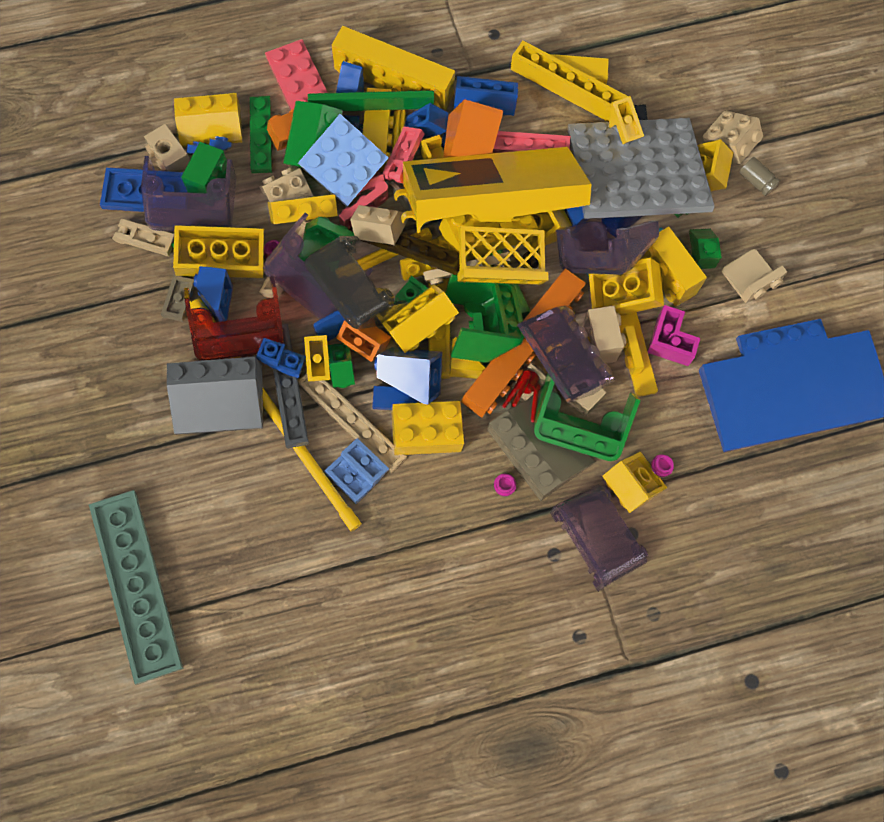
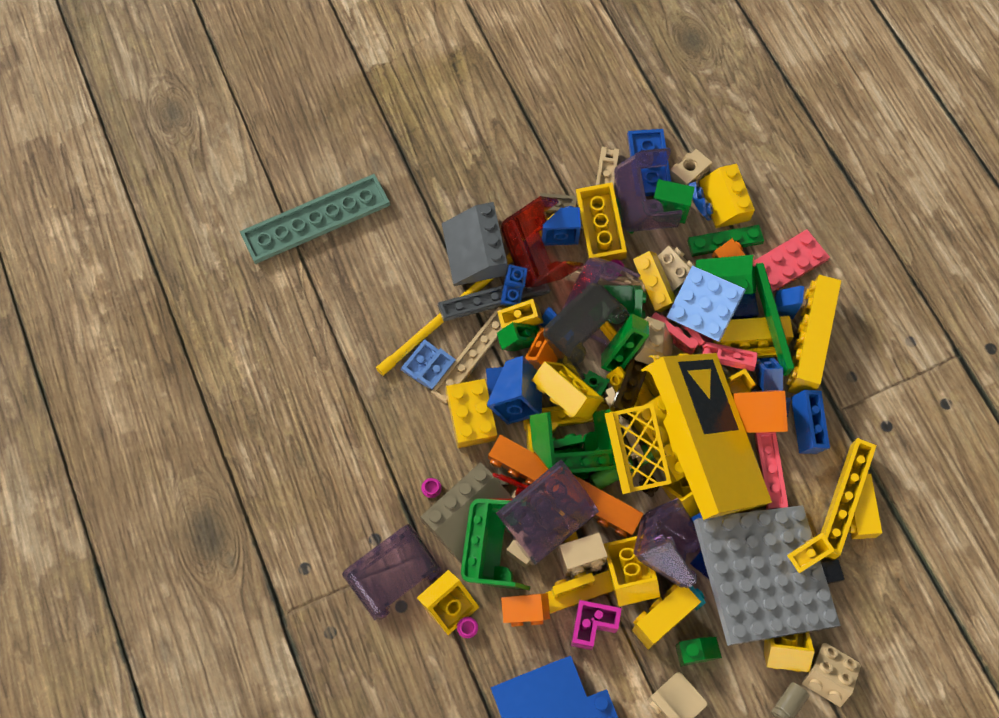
camera: 85 degrees right, 5 degrees down
none -> orange brick [501,593,550,627]
none -> green brick [601,314,649,372]

